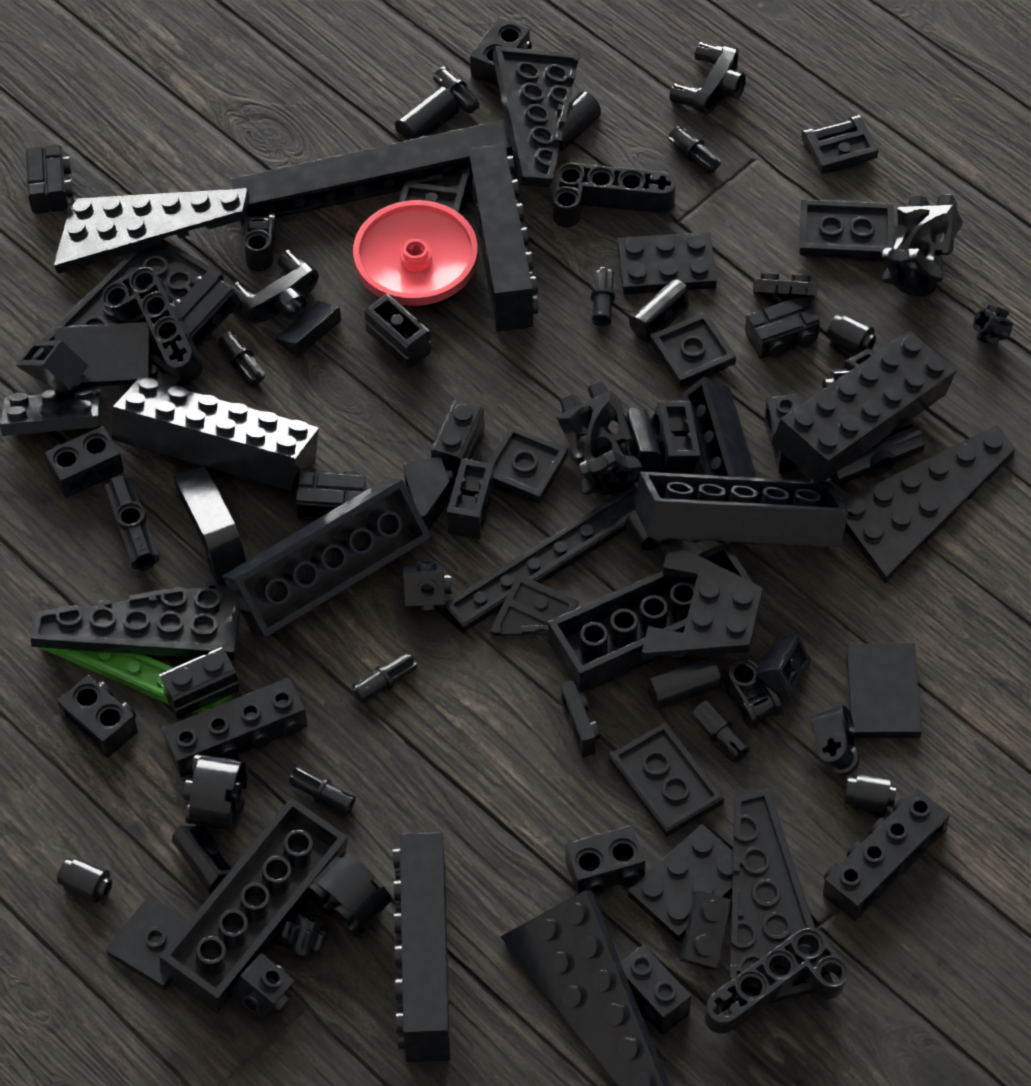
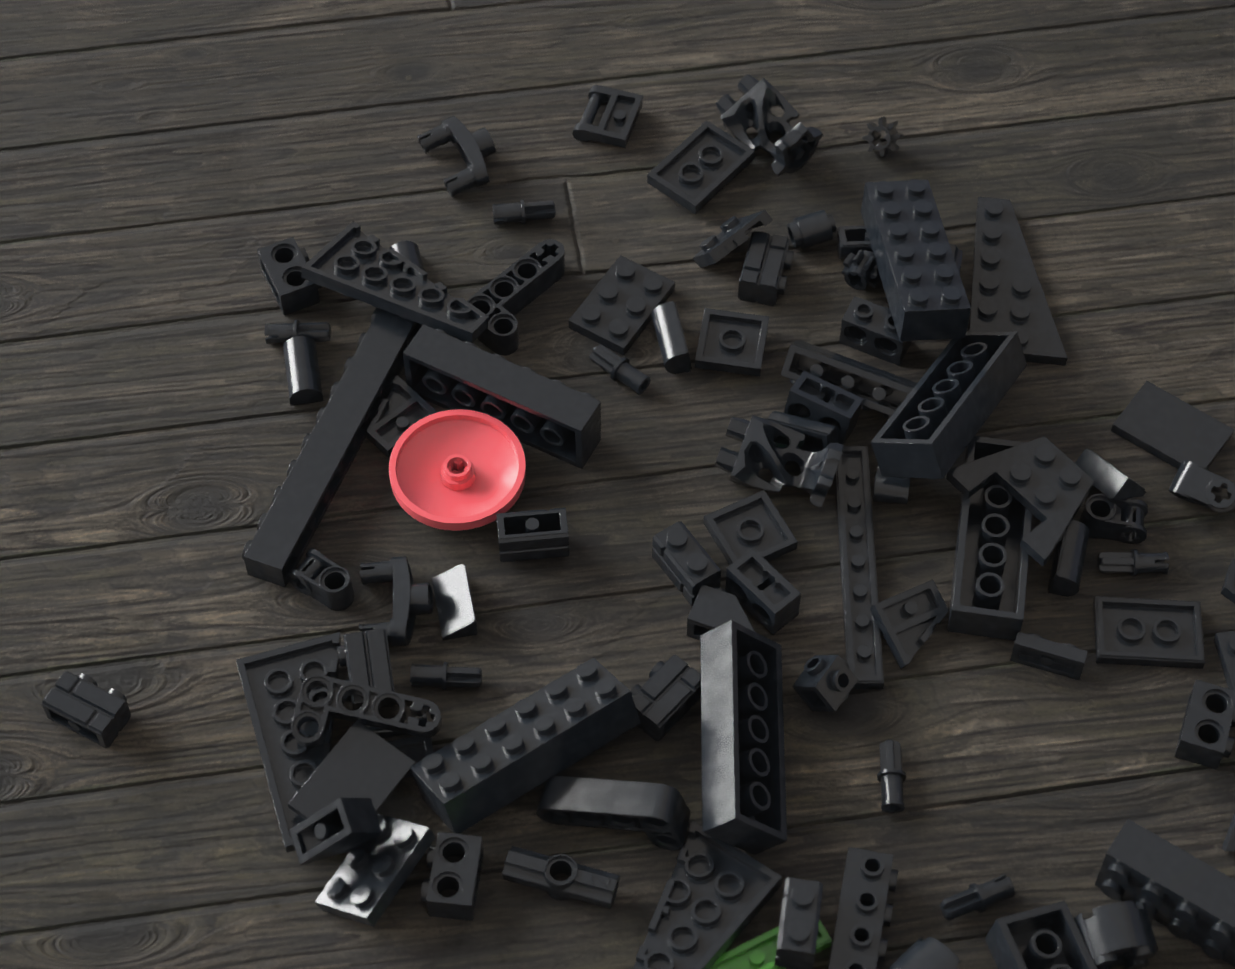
camera: 55 degrees left, 0 degrees up
wing [54,188,250,274] -> none

